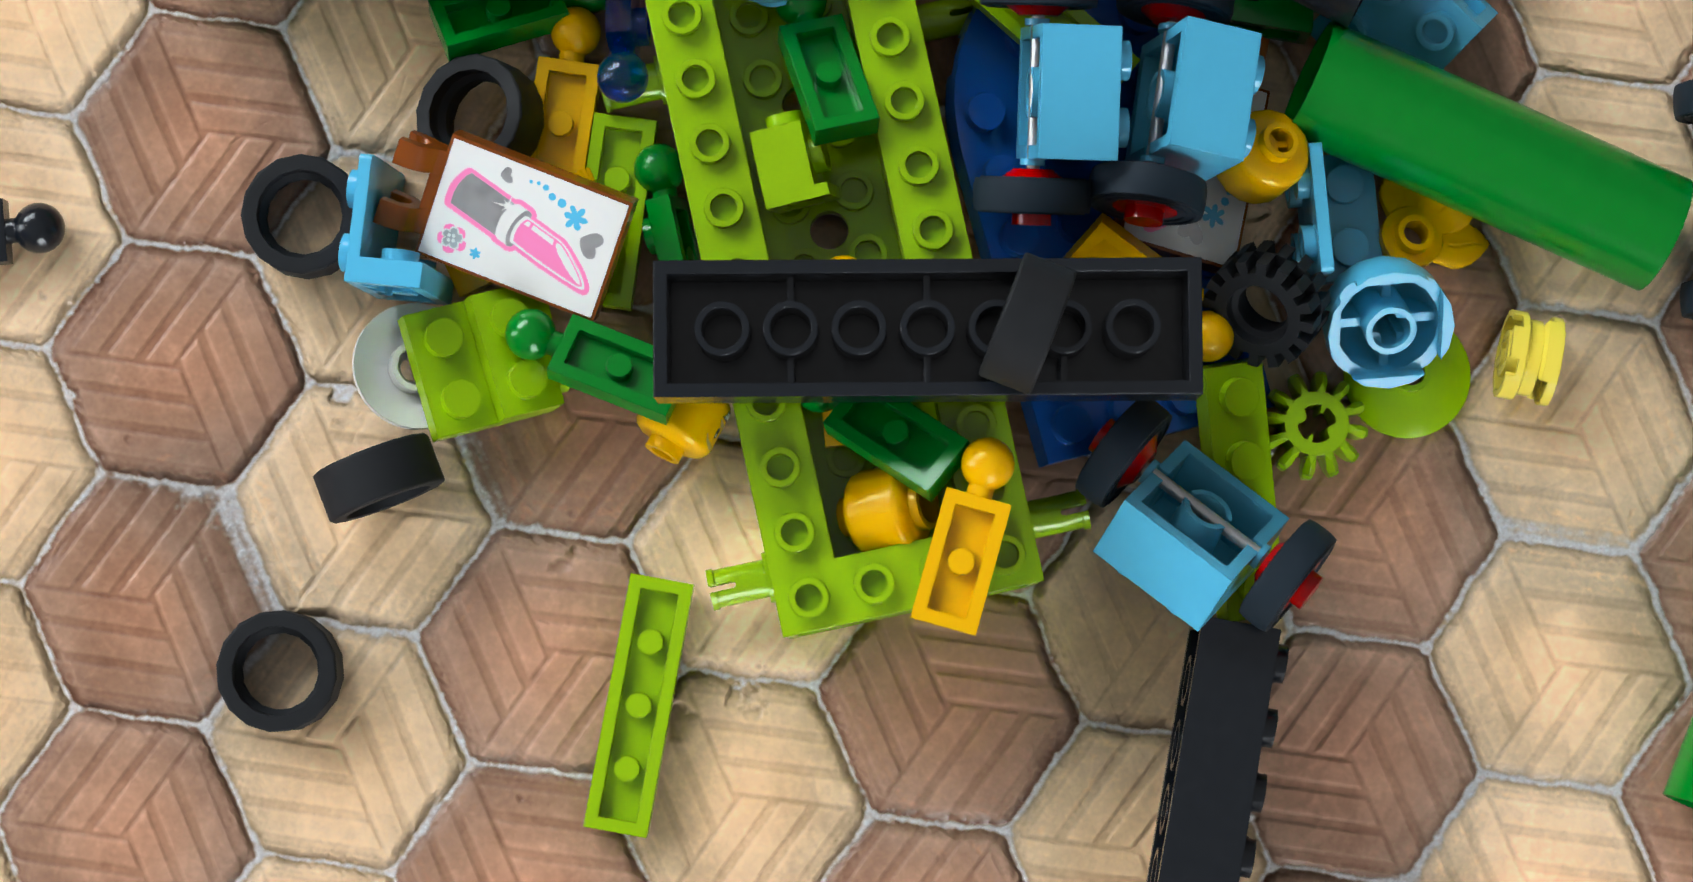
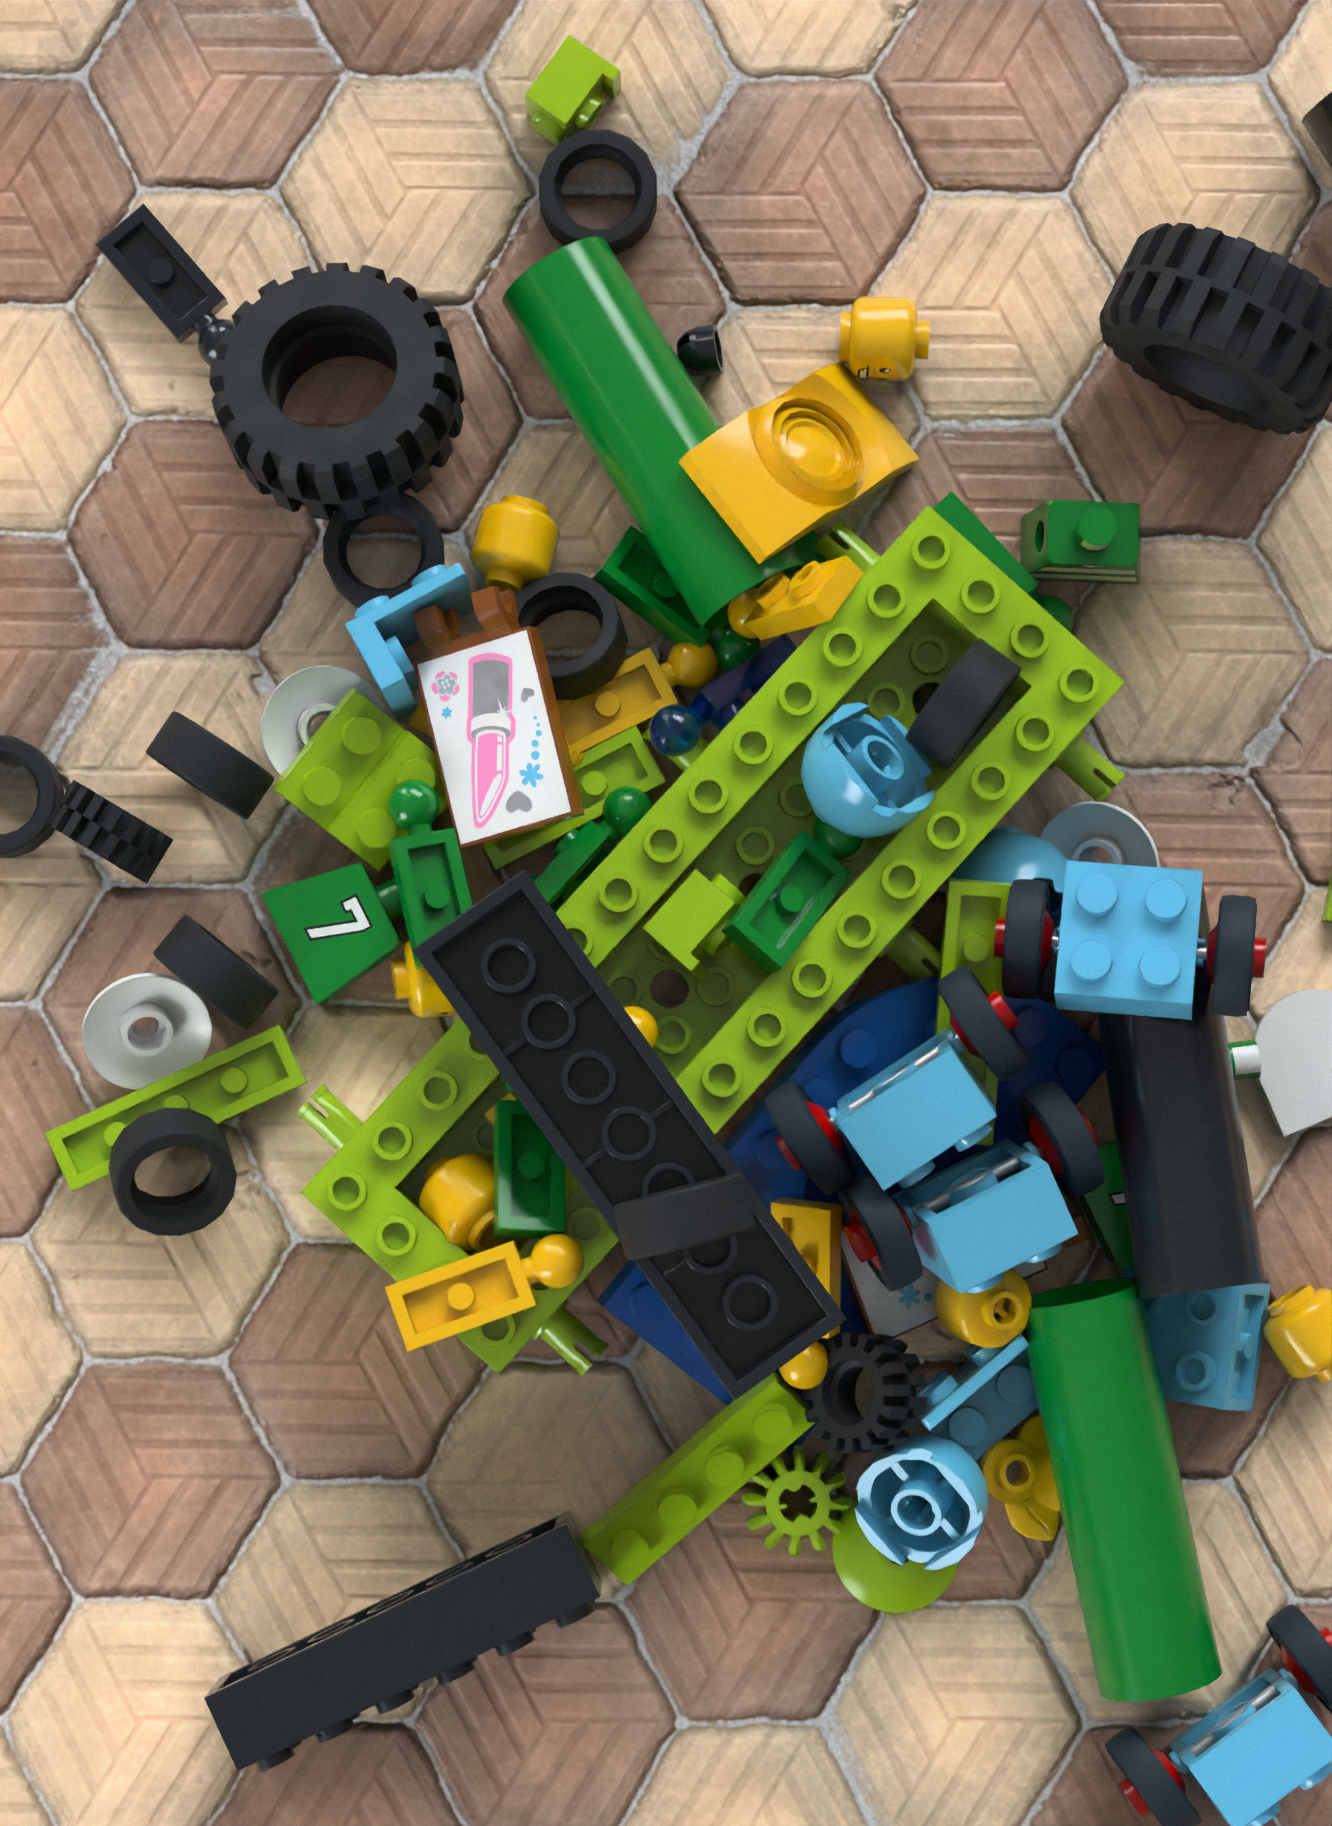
camera: 45 degrees right, 0 degrees up
brick [1075,401,1337,632] -> none
light yellow wheel [1492,309,1566,406] -> none
none -> black tyre [46,780,173,884]
none -> white dish [82,973,212,1090]
none -> black tyre [109,1108,237,1236]
none -> black tyre [153,915,279,1030]
none -> black tyre [209,262,464,520]
none -> green torso [261,863,404,1006]
none -> yellow head [469,495,560,595]

